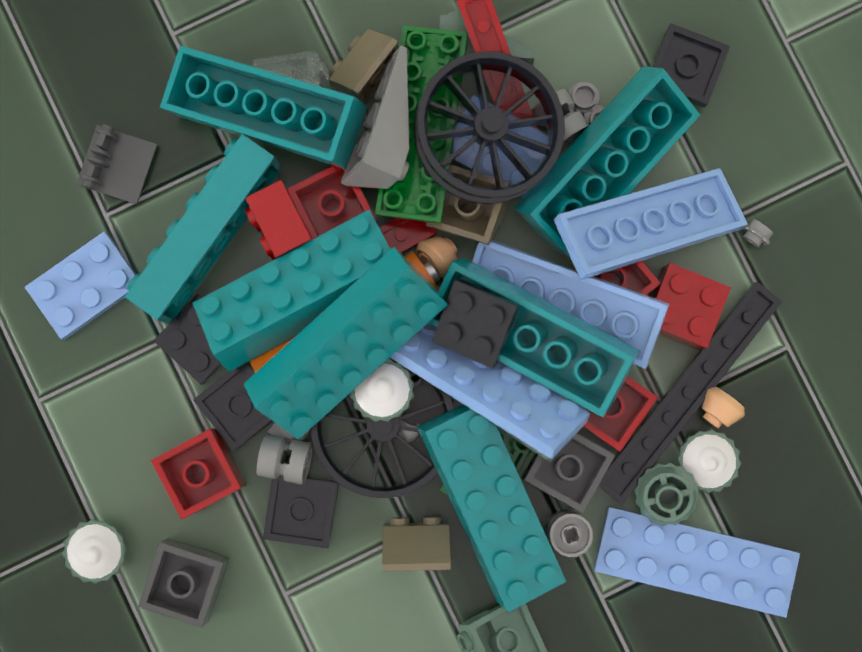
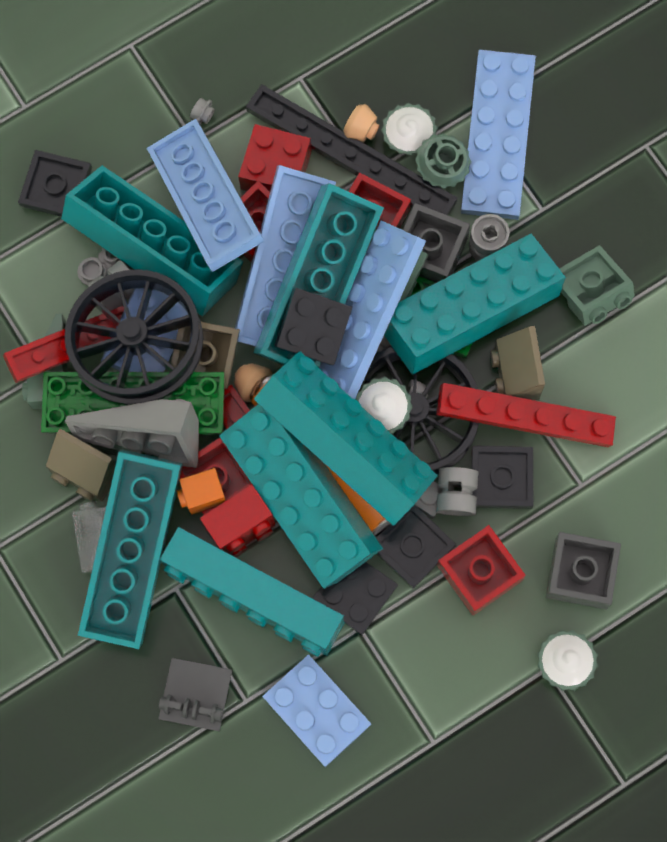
camera: 90 degrees left, 10 degrees down
none -> orange brick [176,468,226,515]
none -> red plate [436,383,616,448]

